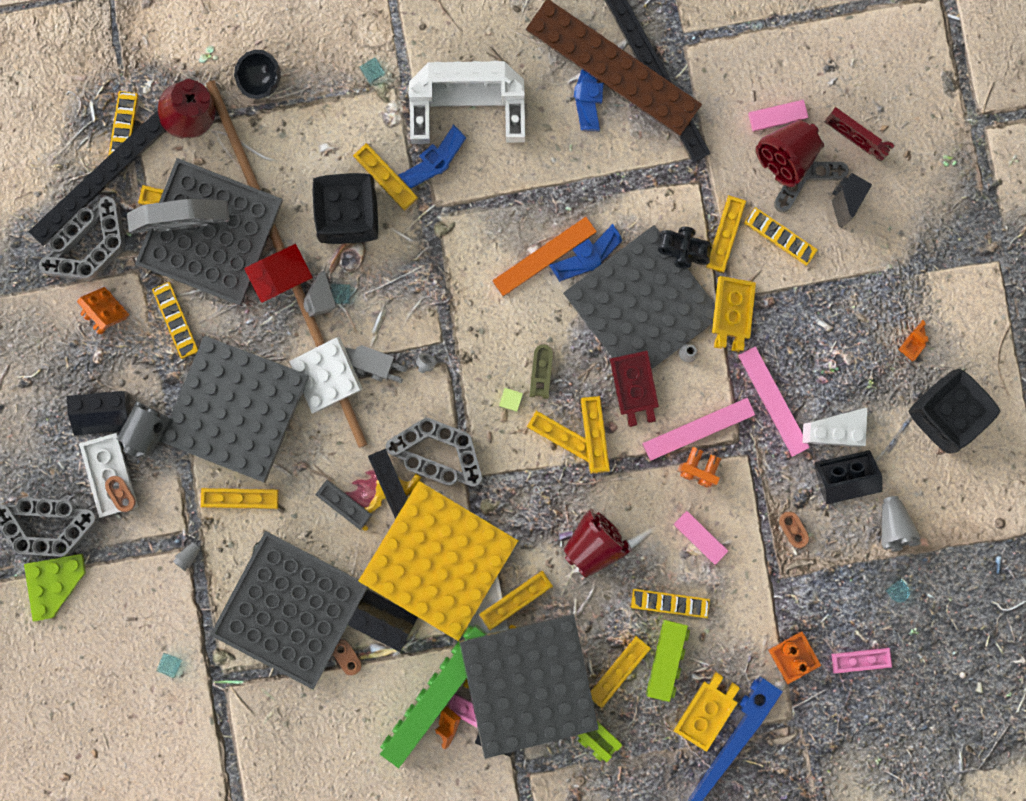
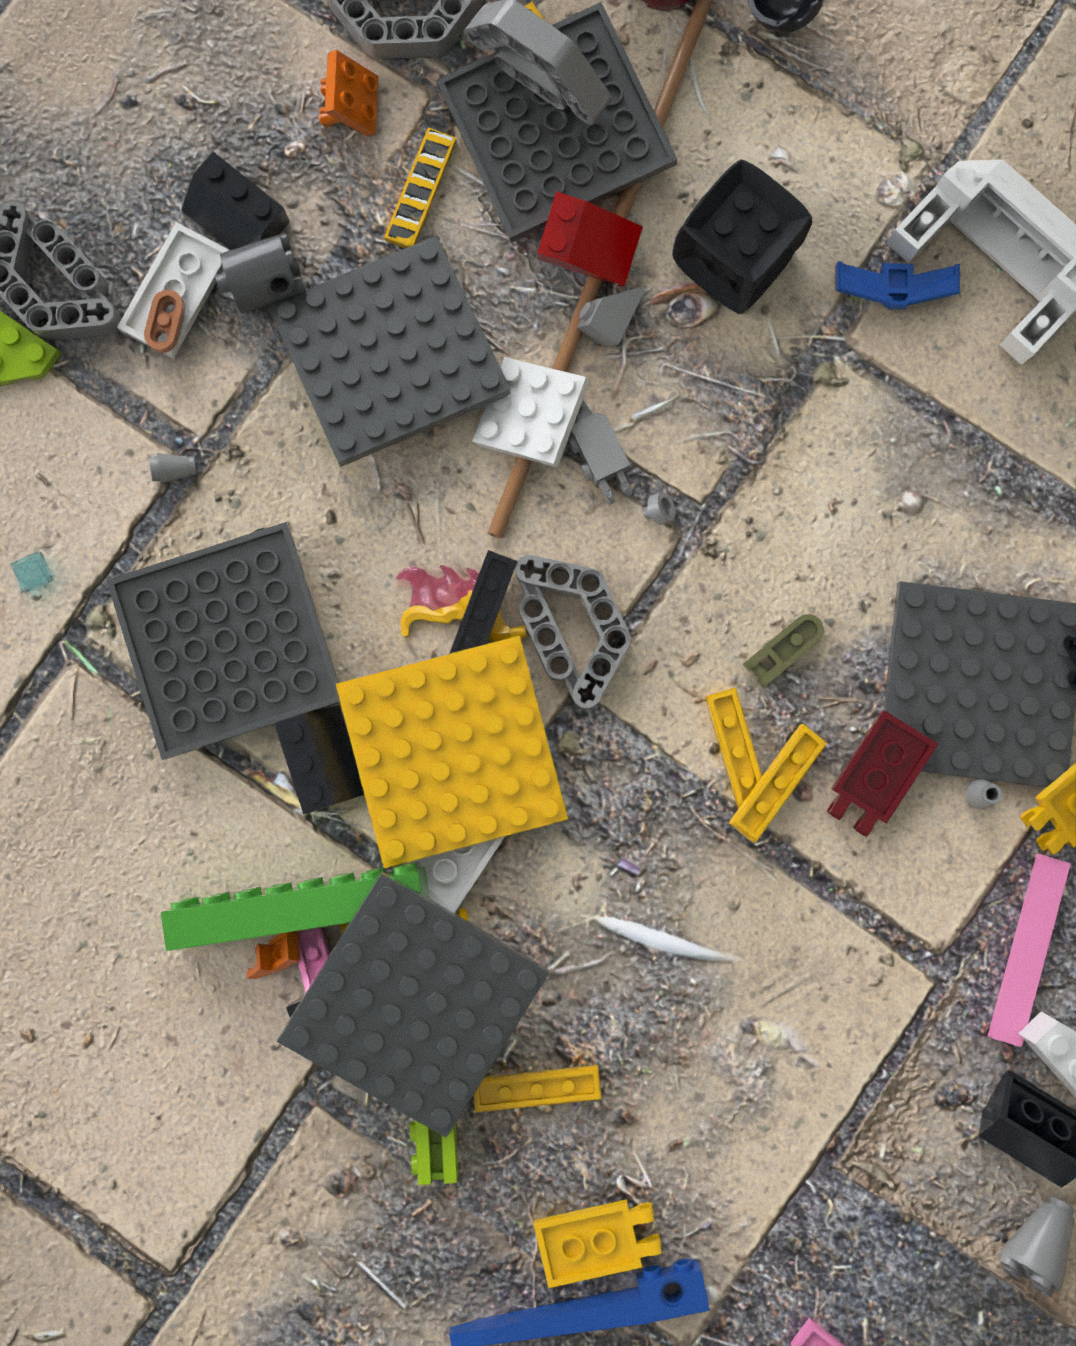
camera: 50 degrees right, 0 degrees up
yellow tile [200,488,279,509] -> none
dark grey tile [315,479,373,530] -> none
clear light blue tile [331,284,350,304] -> none
nougat plate [333,639,362,675] -> none
yellow tile [353,143,418,211] -> none
clear light blue tile [359,57,386,84] -> none
yellow tile [479,570,553,631] -> none
orange tile [492,217,597,297] -> none
yellowish green tile [499,388,523,412] -> none
blue plate [549,224,622,282] -> none
dark red cone [564,508,632,578] -> none
tile [630,589,710,618] -> none
bright pink tile [642,398,755,461] -> none
lime brick [646,619,690,702] -> none
bright pink tile [673,511,728,565] -> none
orange plate [677,447,722,488] -> none
orange plate [768,631,821,685] -> none
nougat plate [779,512,809,548] -> none
clear light blue tile [885,579,910,602] -> none

